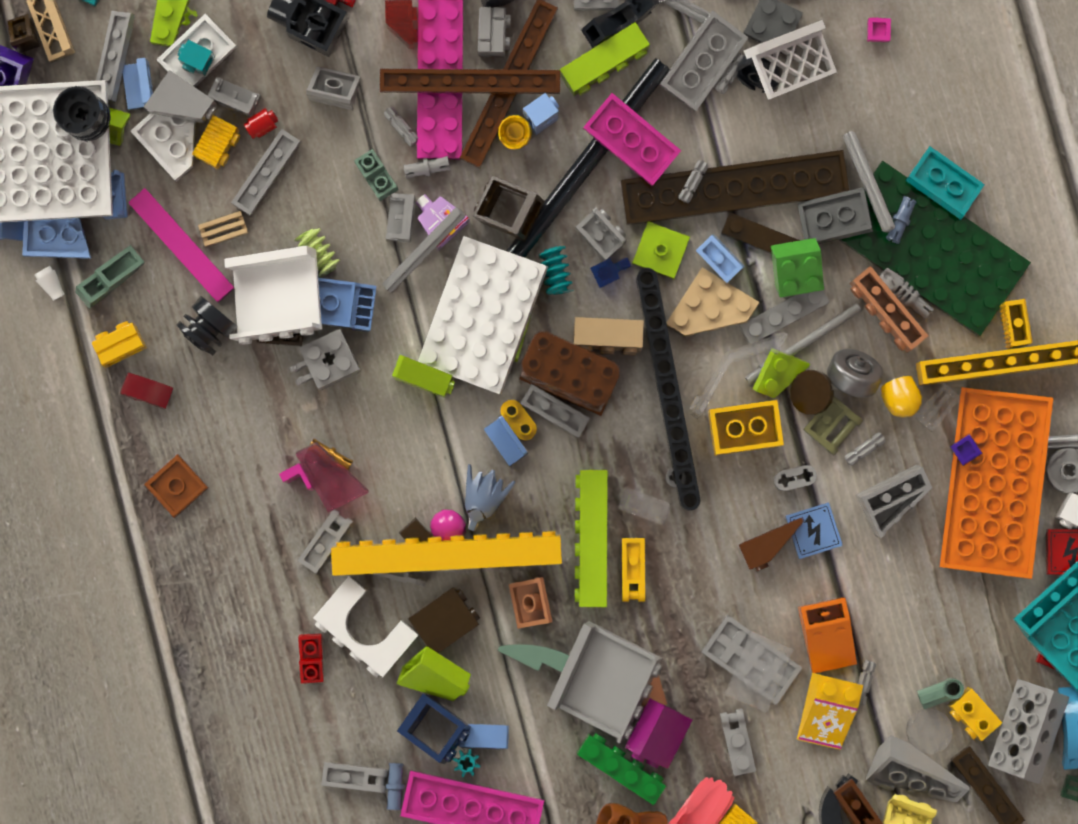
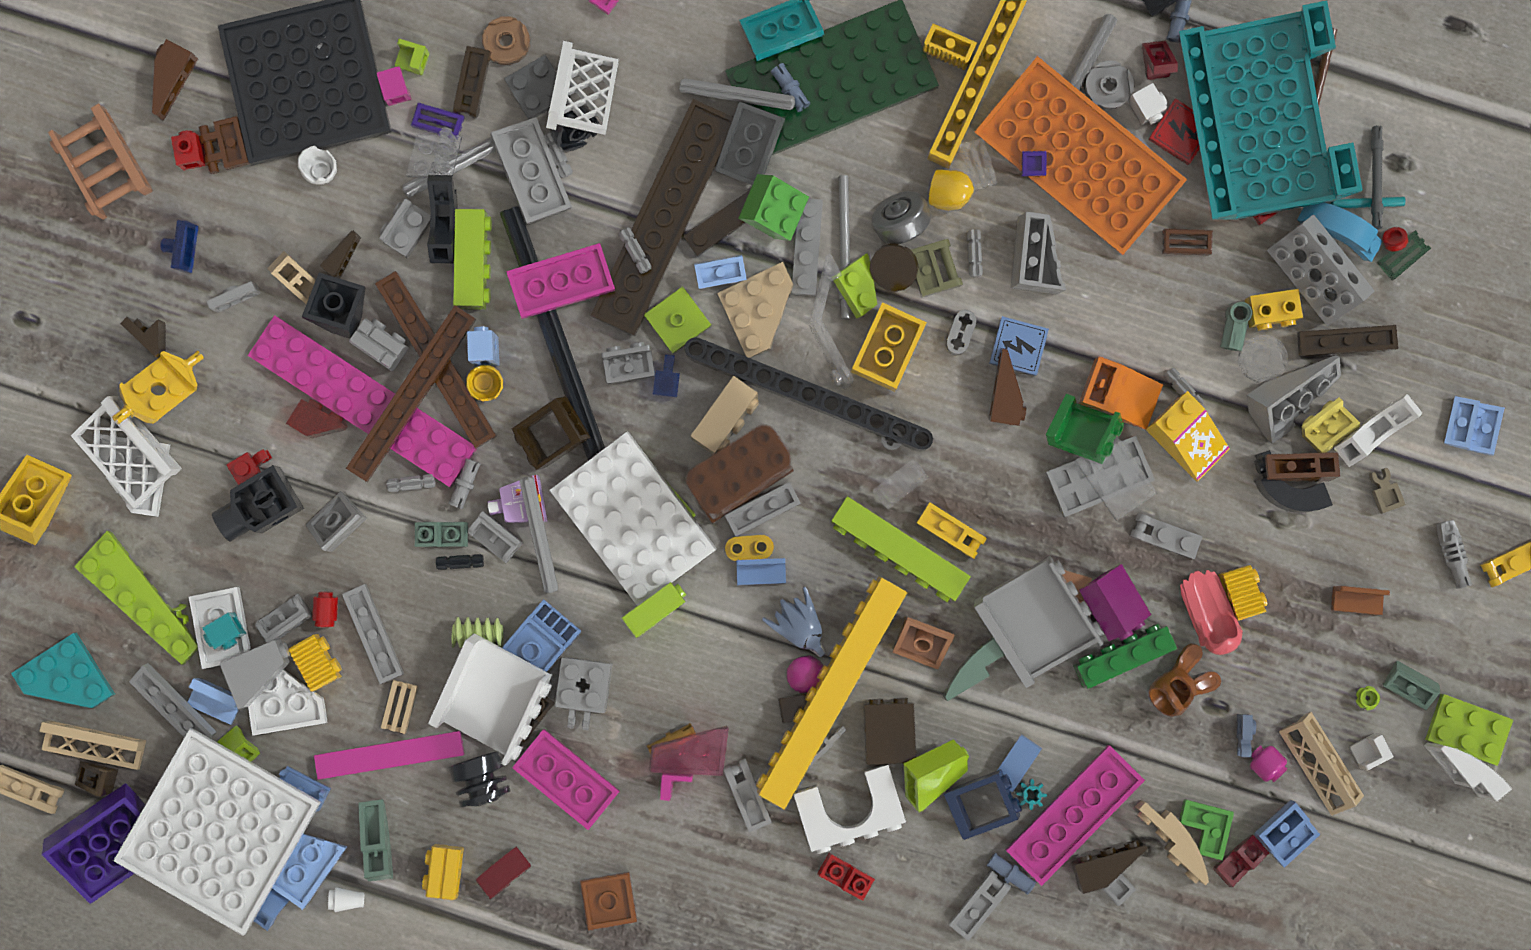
camera: 60 degrees left, 0 degrees up
black wheel [53,86,111,142] -> none
teal piece [539,246,574,295] -> none
nougat brick [849,266,928,353] -> none
light grey hinge [879,268,934,319] -> none
none -> black axle [435,554,484,570]
none -> dark pink plate [512,729,620,830]
none -> green panel [1046,394,1124,464]
none -> reddish brown tile [1162,229,1213,255]

